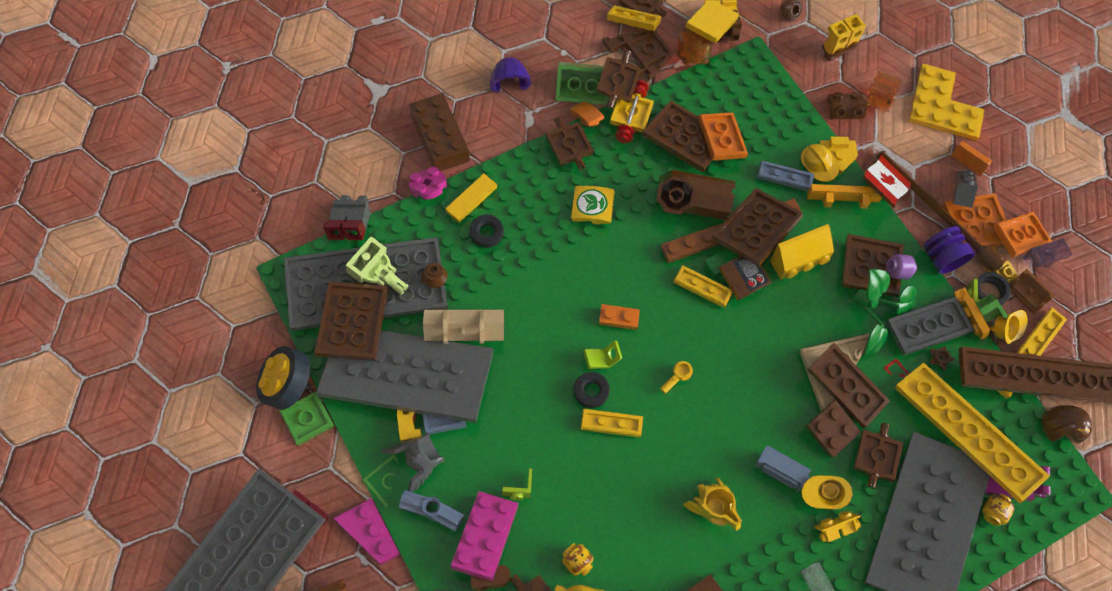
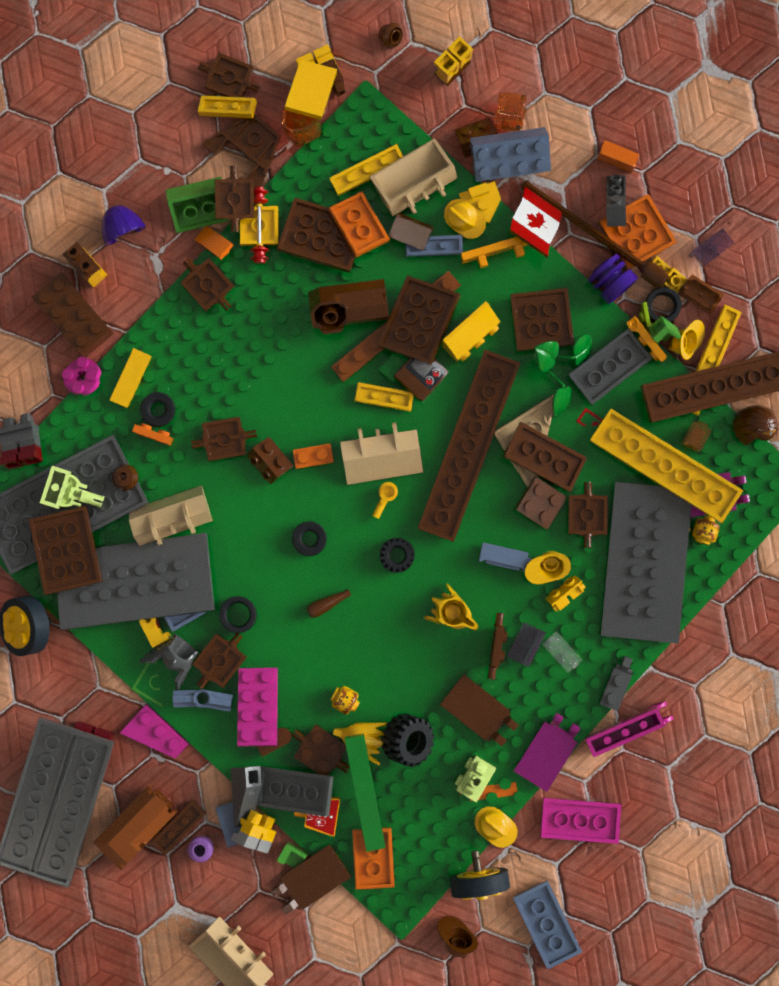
camera: 15 degrees left, 20 degrees up
bright green tile [279,391,335,446] -> none
lime bracket [502,468,532,500] -> none
slope [571,186,615,224] -> none
yellow tile [581,409,643,438] -> none
lime bracket [583,341,622,369] -> none
medium lavender head [886,254,917,280] -> none
yellow plate [908,63,984,141] -> none
reddish brown plate [930,346,954,370] -> none
orange tile [992,212,1053,258] -> none
none -> reddish brown hips [62,242,108,287]
none -> orange plate [132,423,173,446]
none -> reddish brown plate [191,417,257,462]
none -> reddish brown plate [192,633,247,689]
none -> black tyre [219,596,257,633]
none -> reddish brown bracket [247,437,293,484]
none -> reddish brown piece [306,589,351,618]
none -> yellow plate [329,144,403,196]
none -> tan piece [340,423,423,485]
none -> tan piece [369,138,457,216]
none -> black tyre [380,538,414,573]
none -> reddish brown panel [389,213,434,250]
none -> reddish brown plate [417,350,520,542]
none -> sand blue brick [470,127,551,182]
none -> reddish brown plate [487,613,507,680]
none -> panel [507,623,546,667]
none -> clear orange brick [681,421,712,452]

